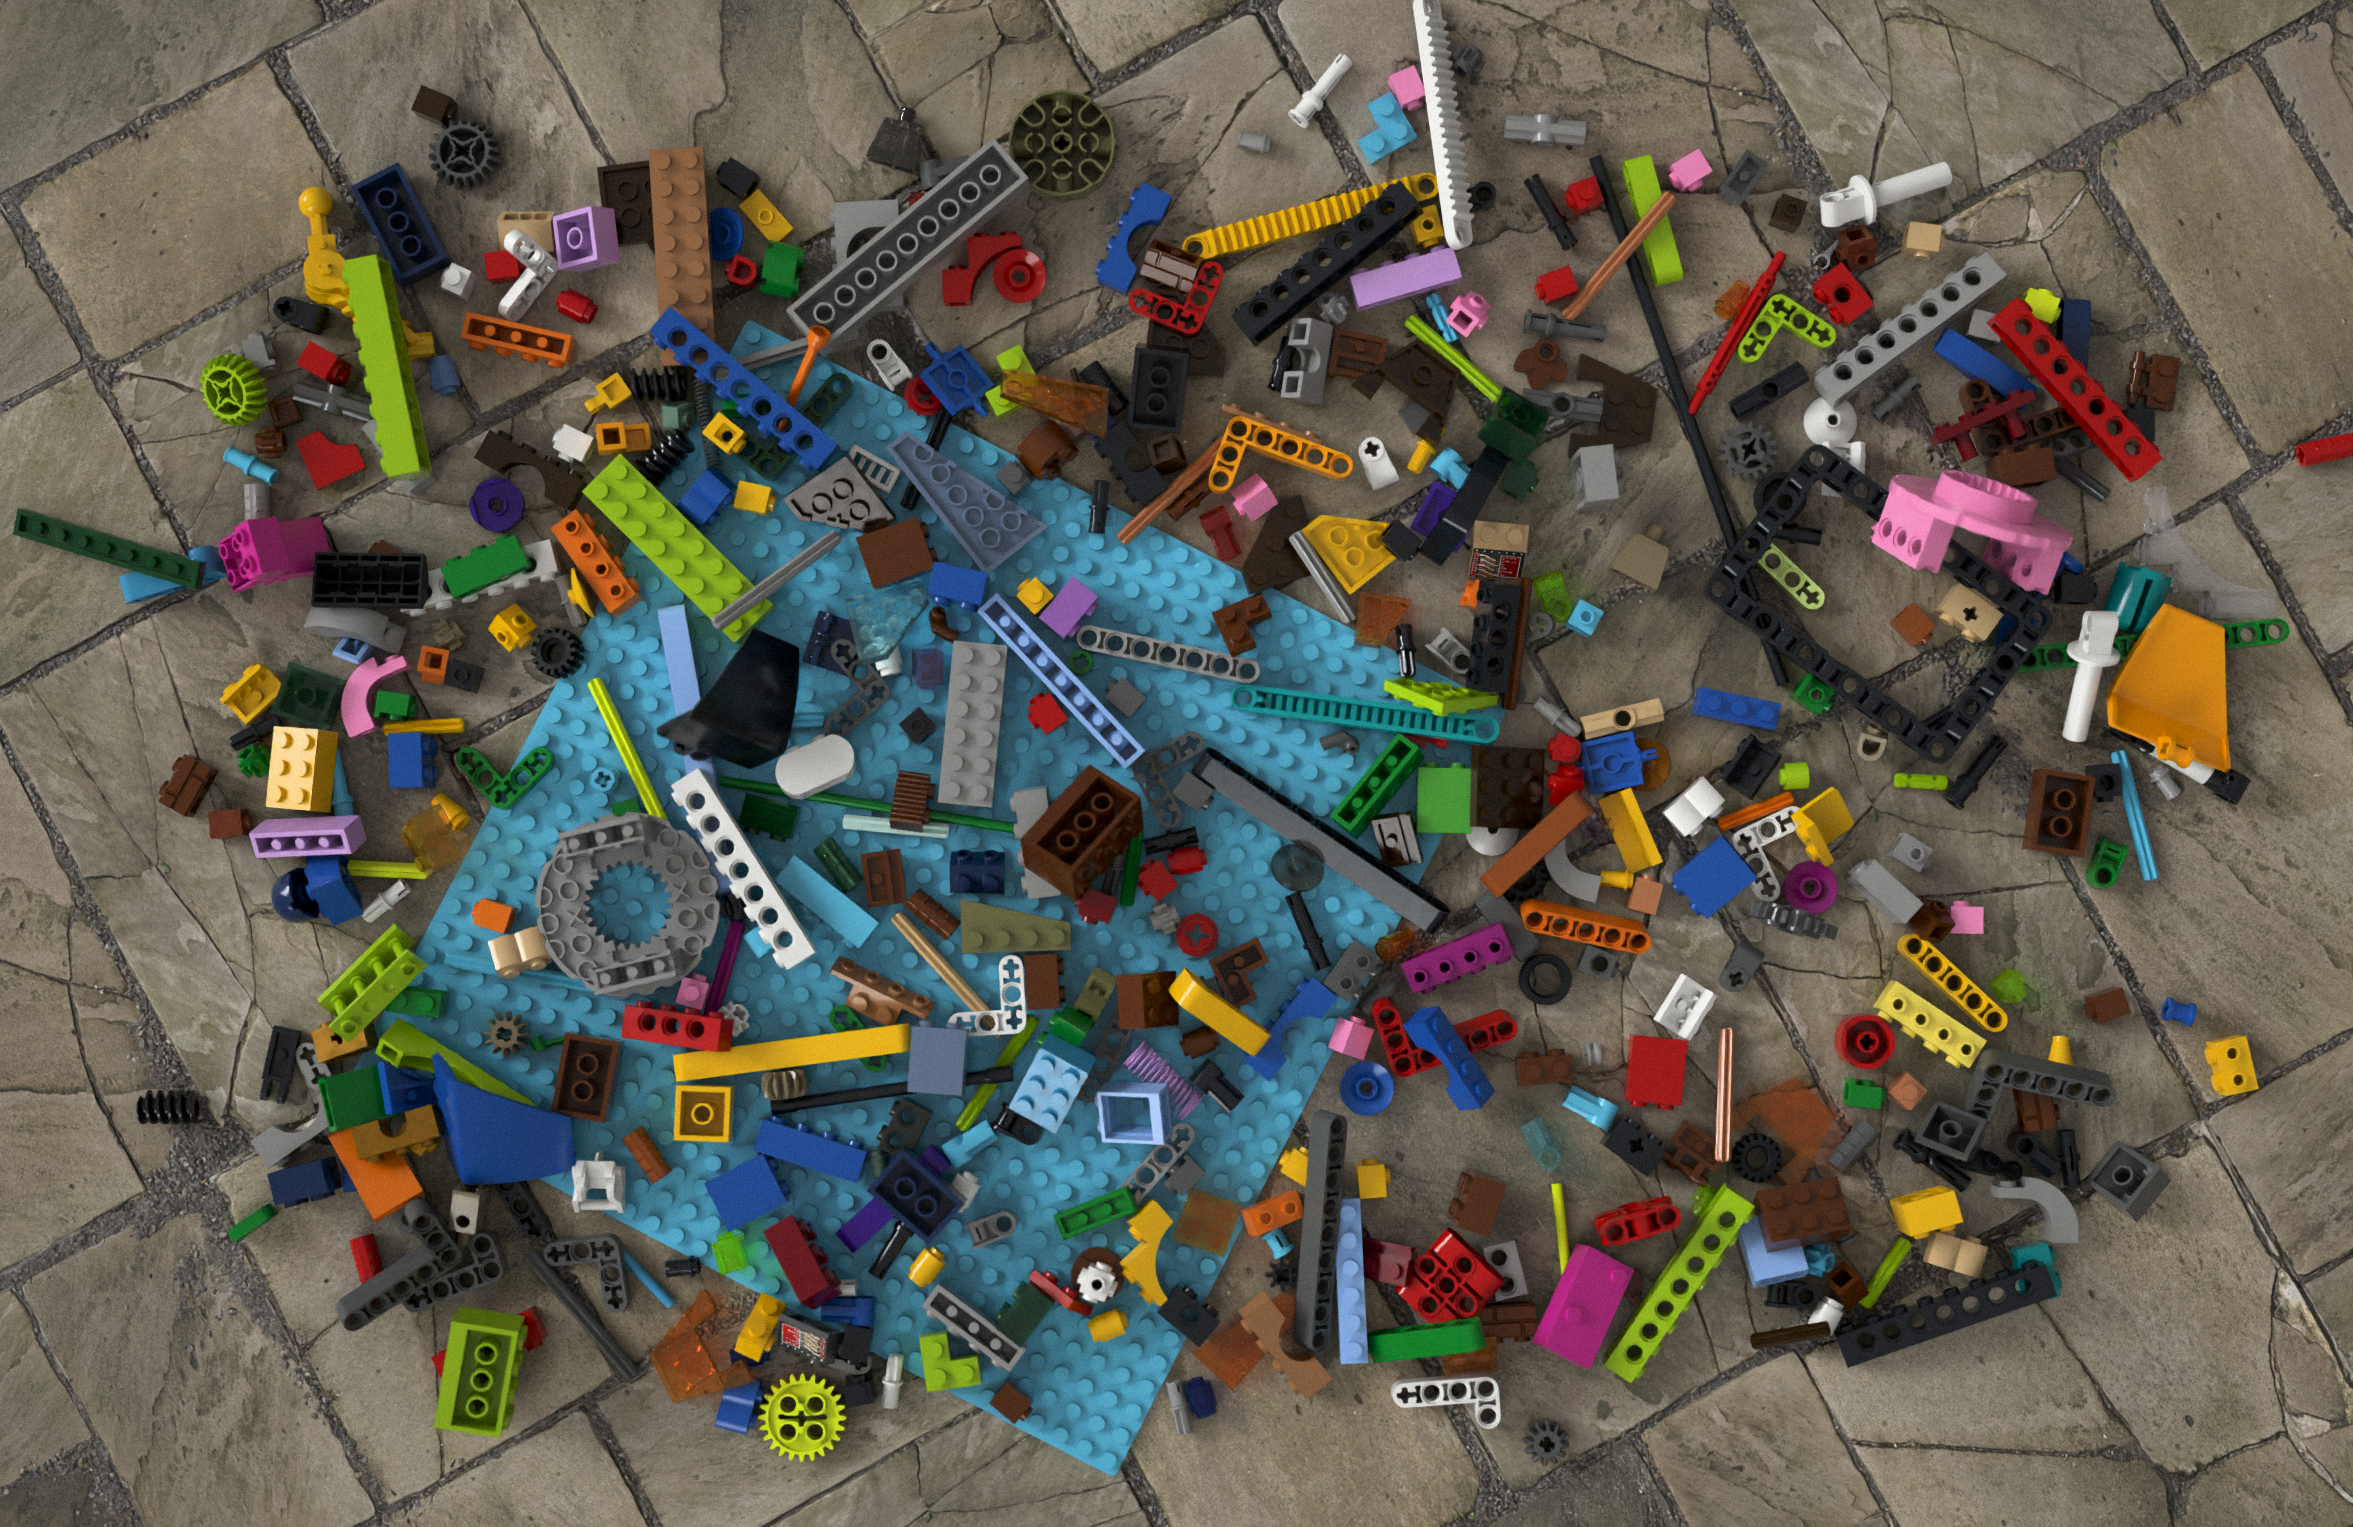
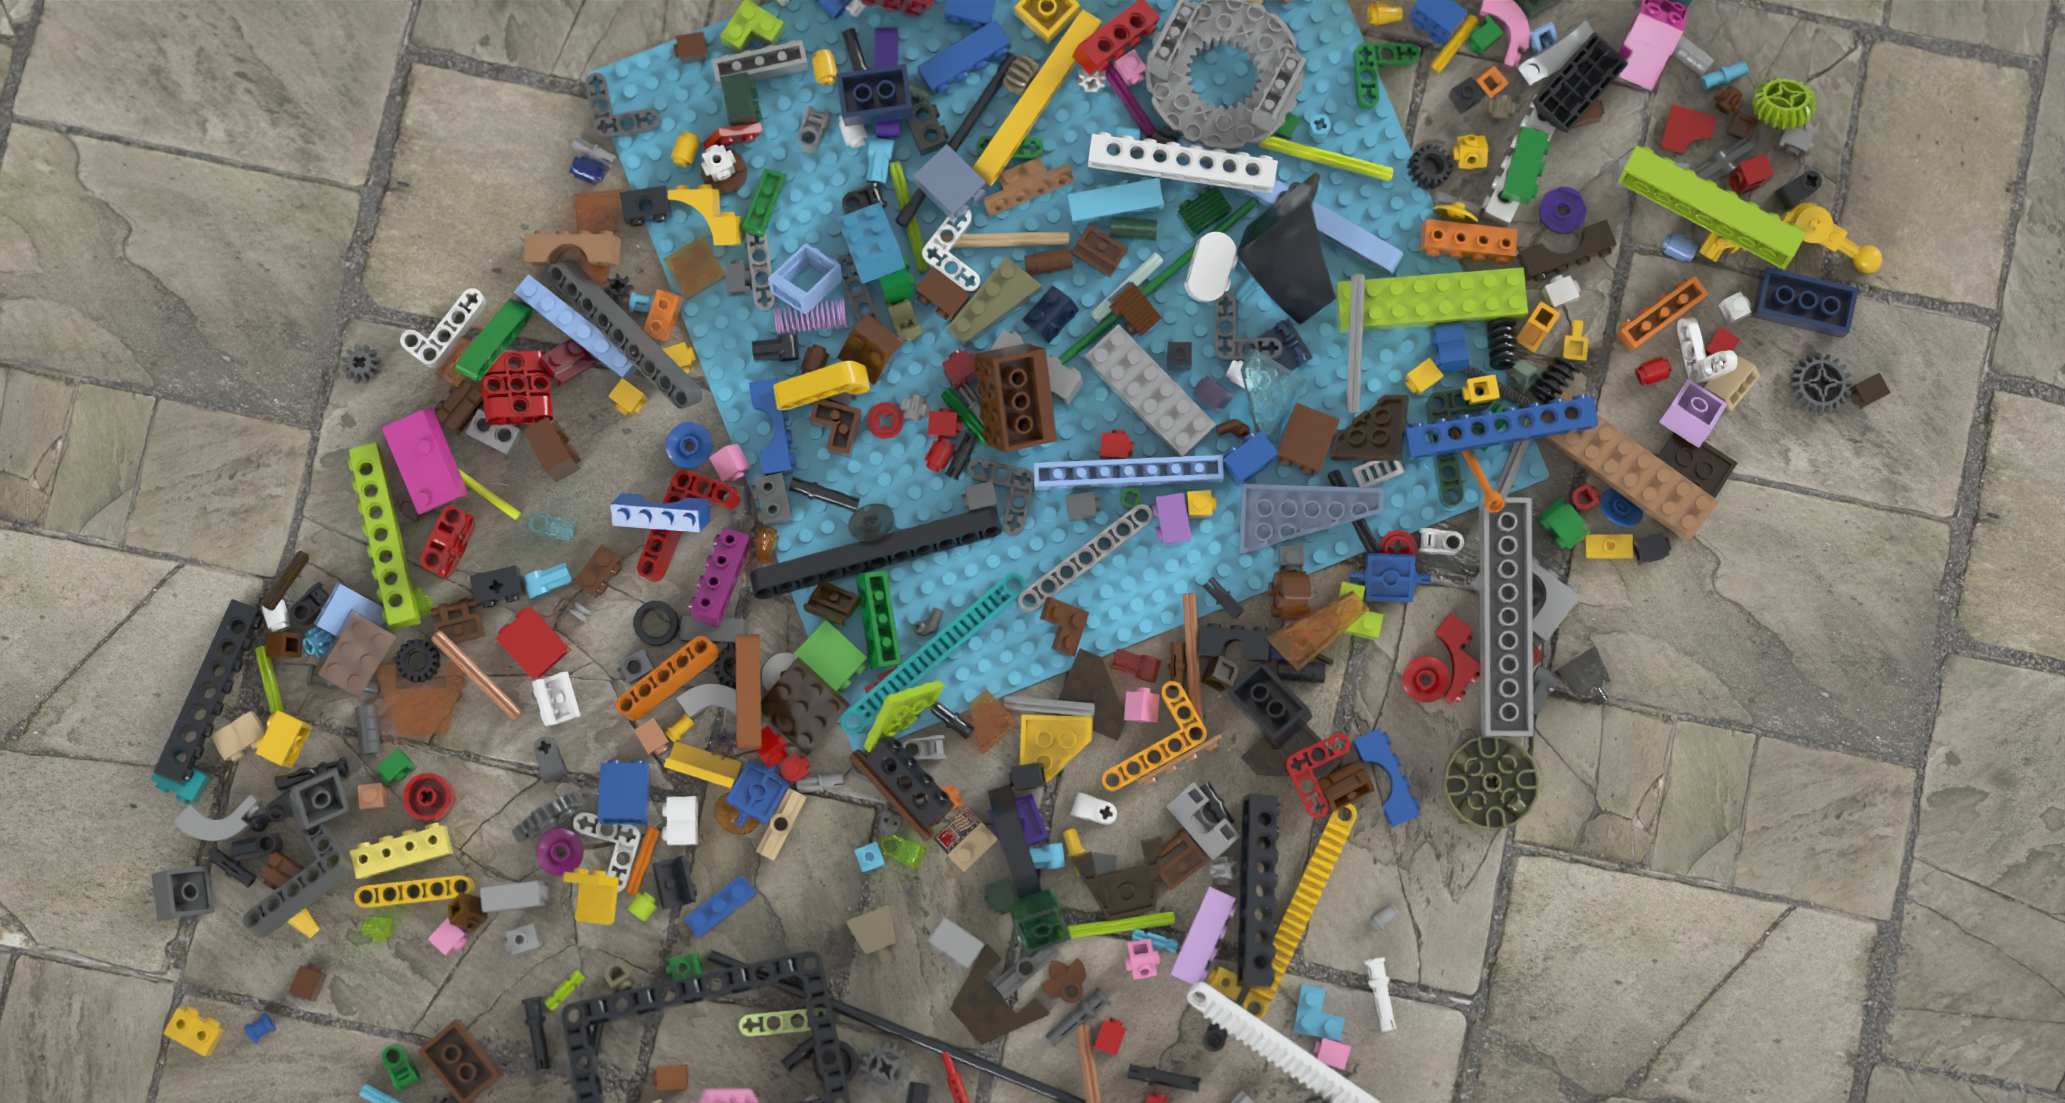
camera: 135 degrees right, 5 degrees down
none -> dark grey beam [586,73,661,140]

